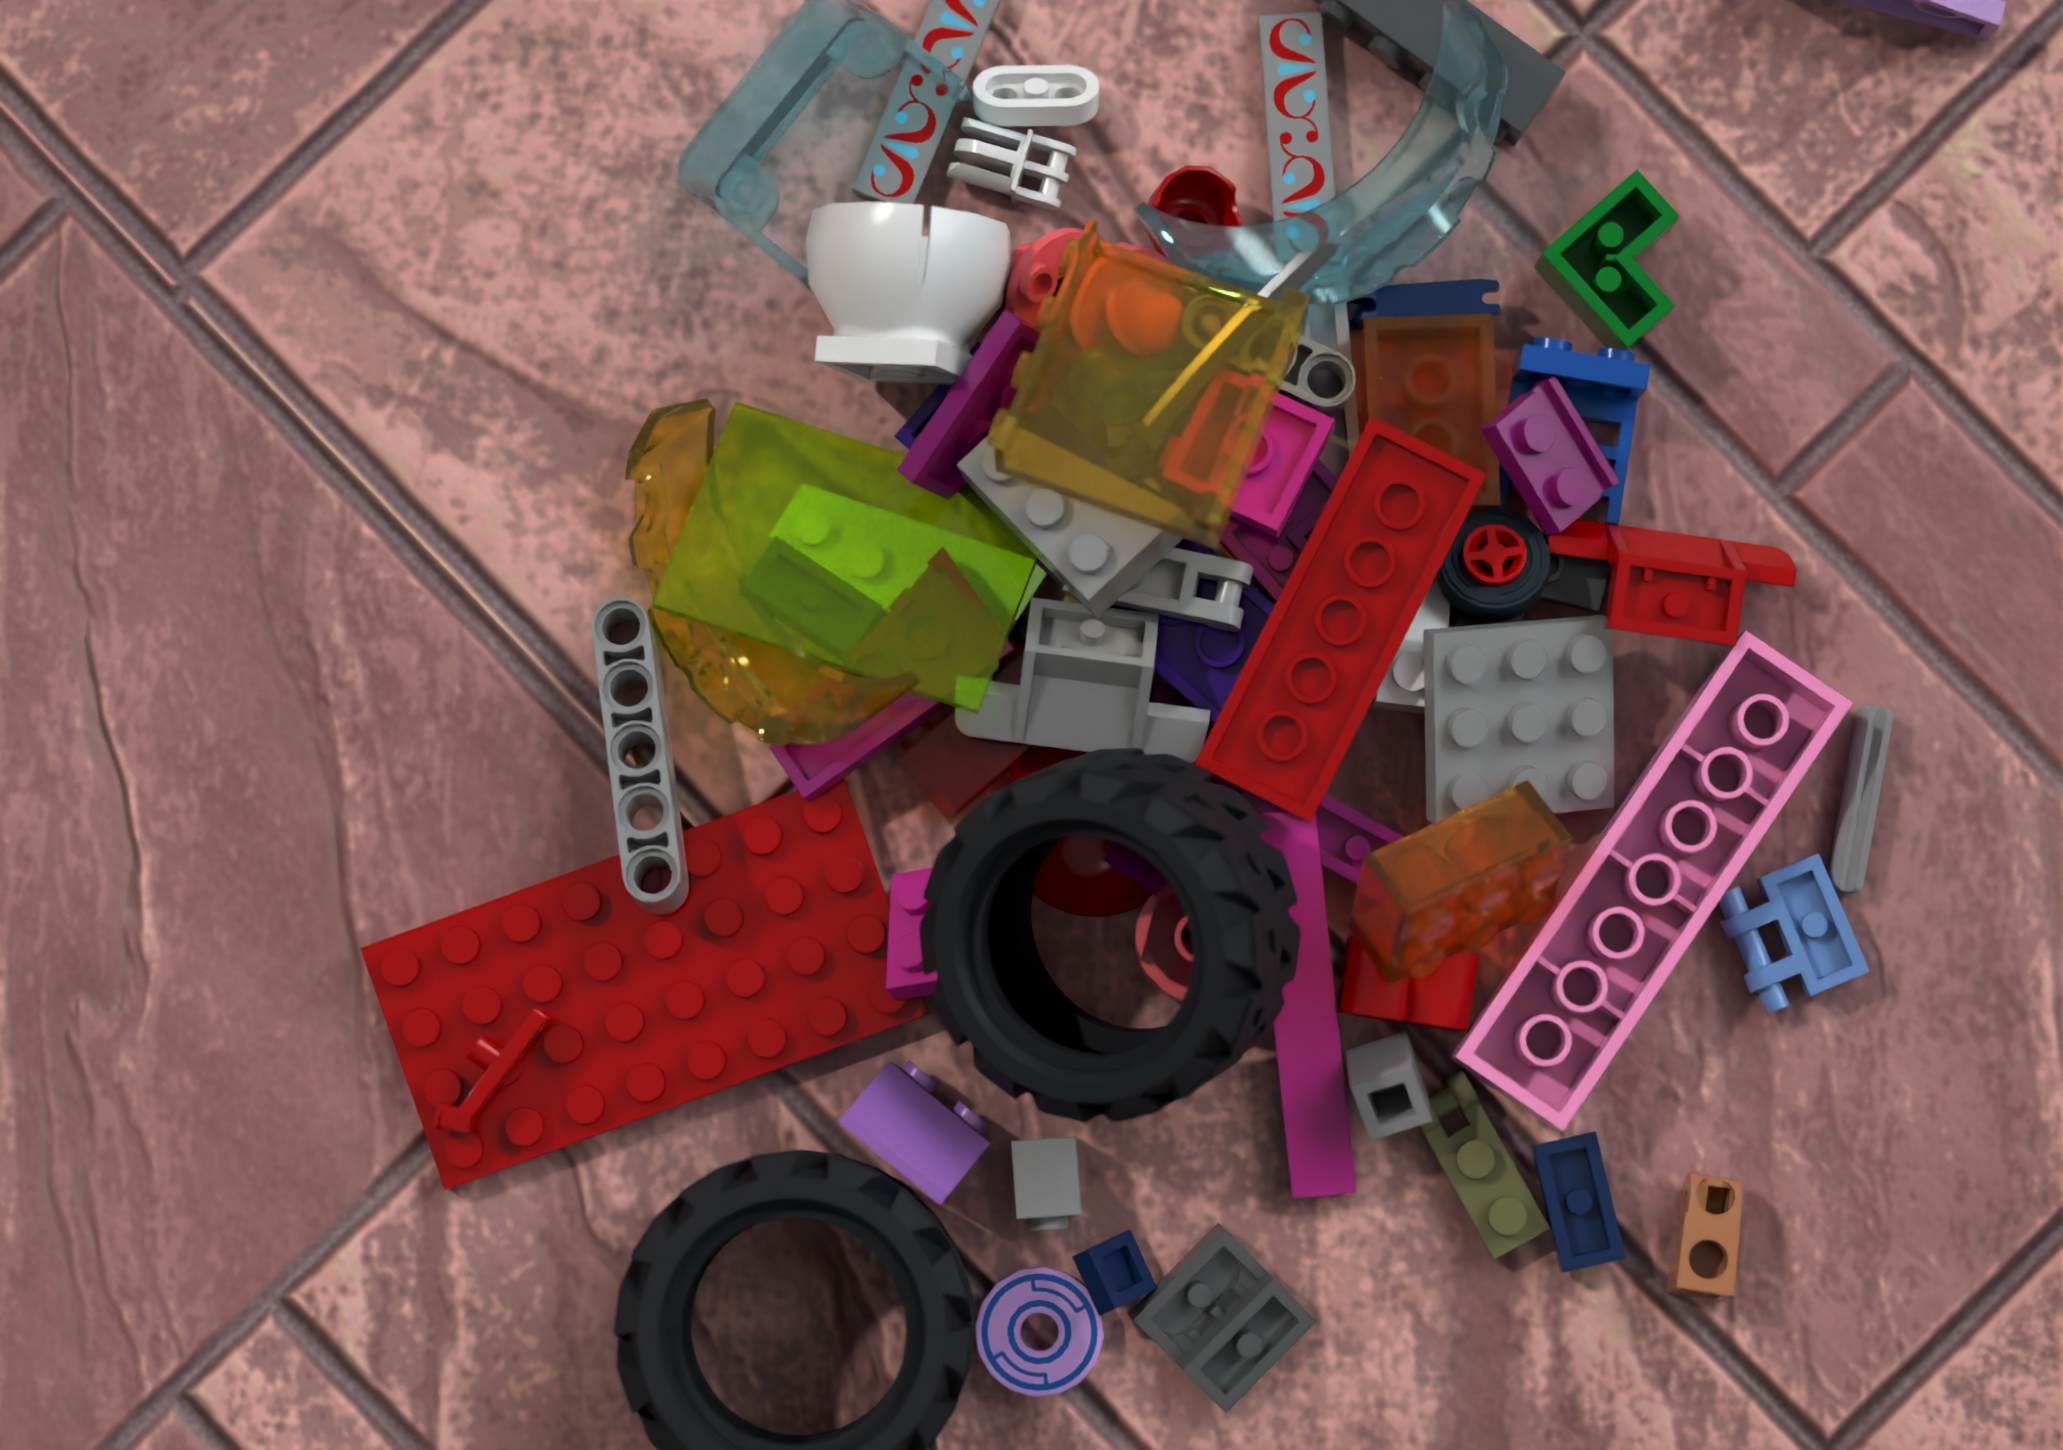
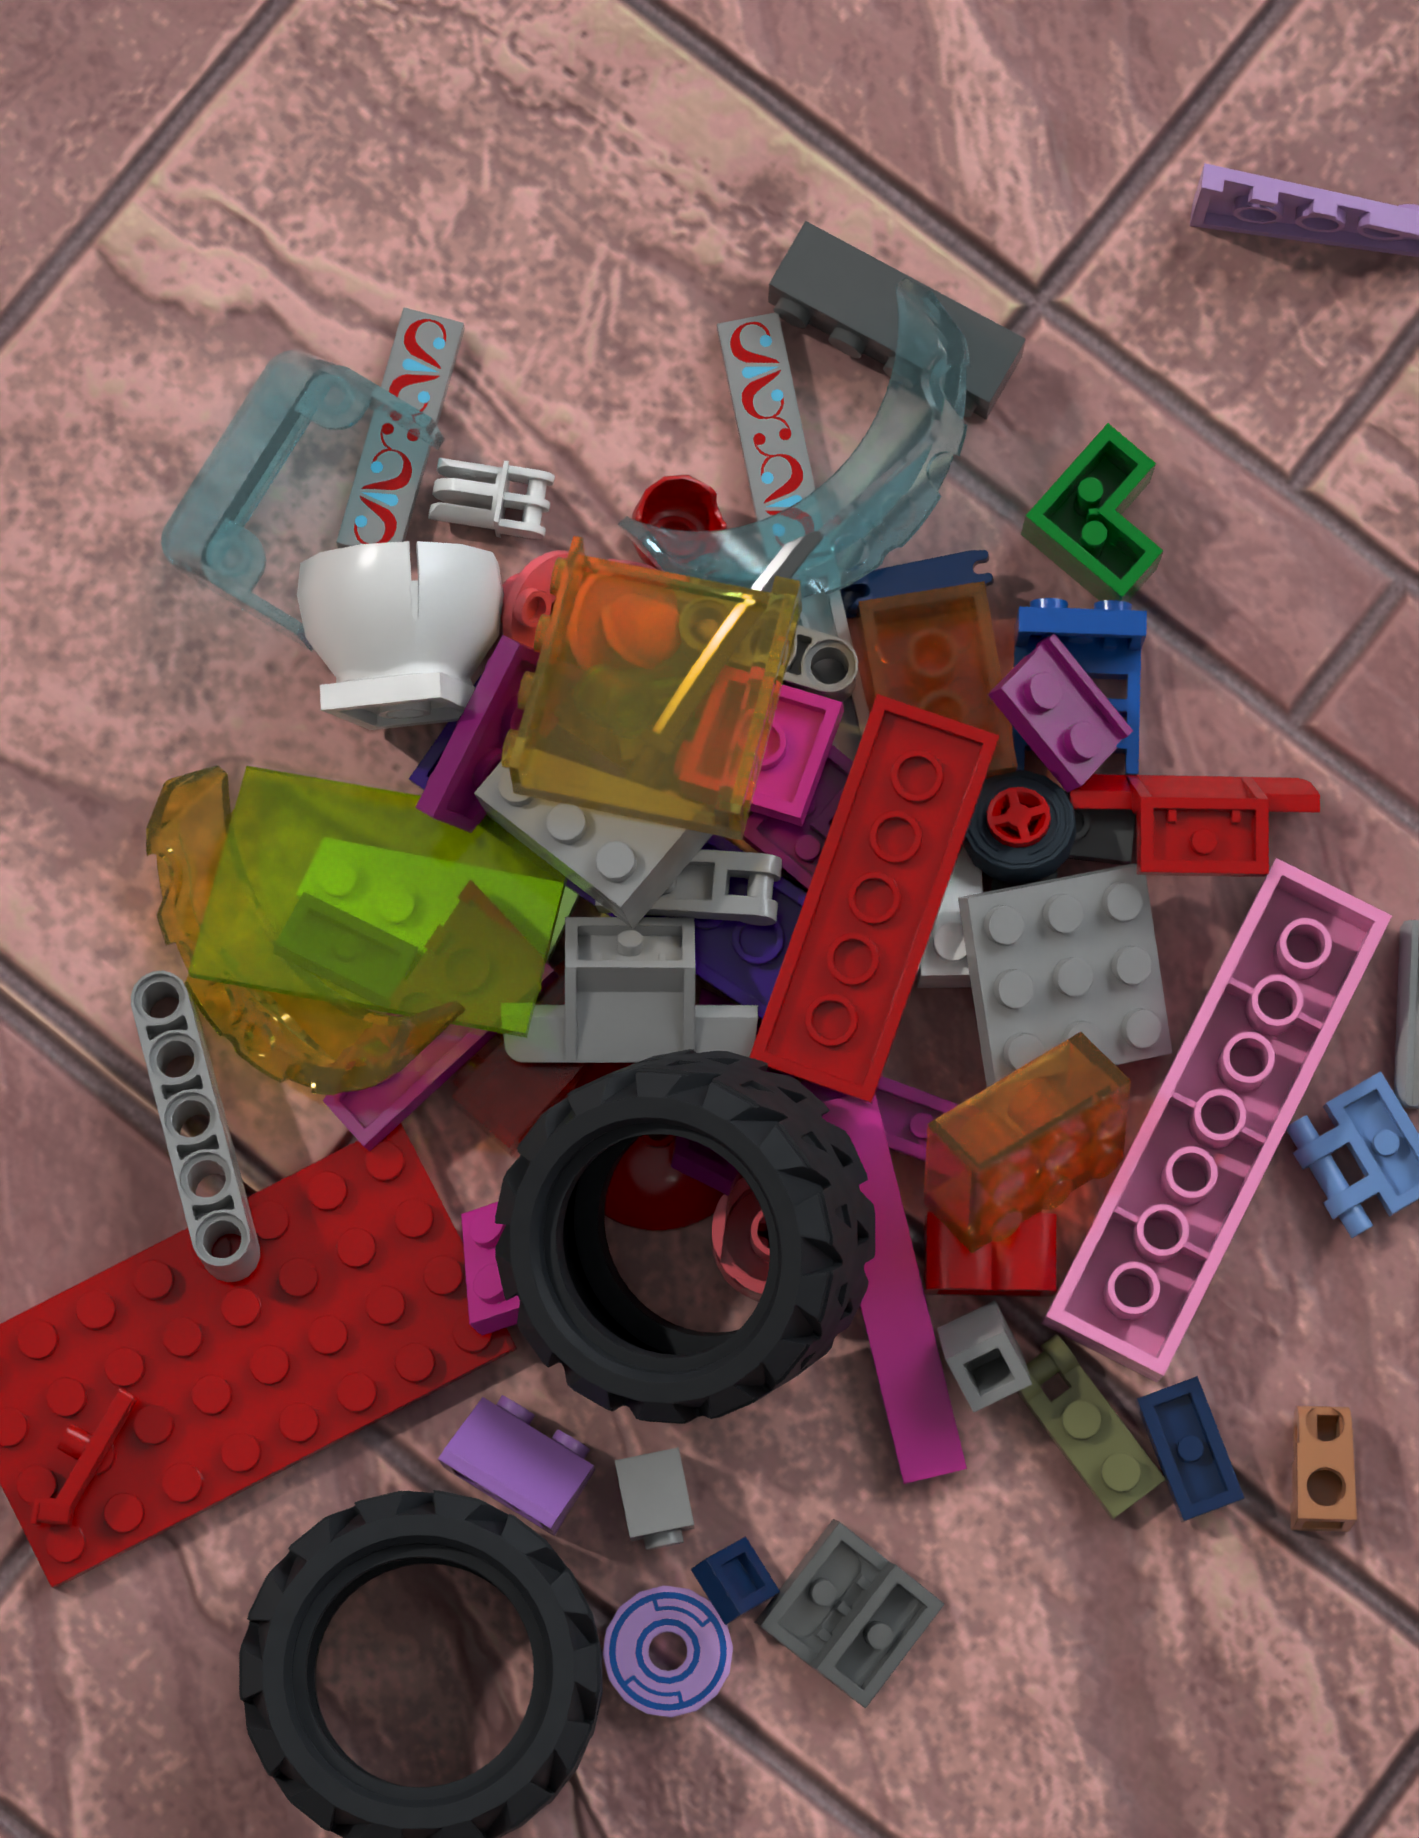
camera: 10 degrees left, 5 degrees down
white plate [973,65,1099,128] -> none

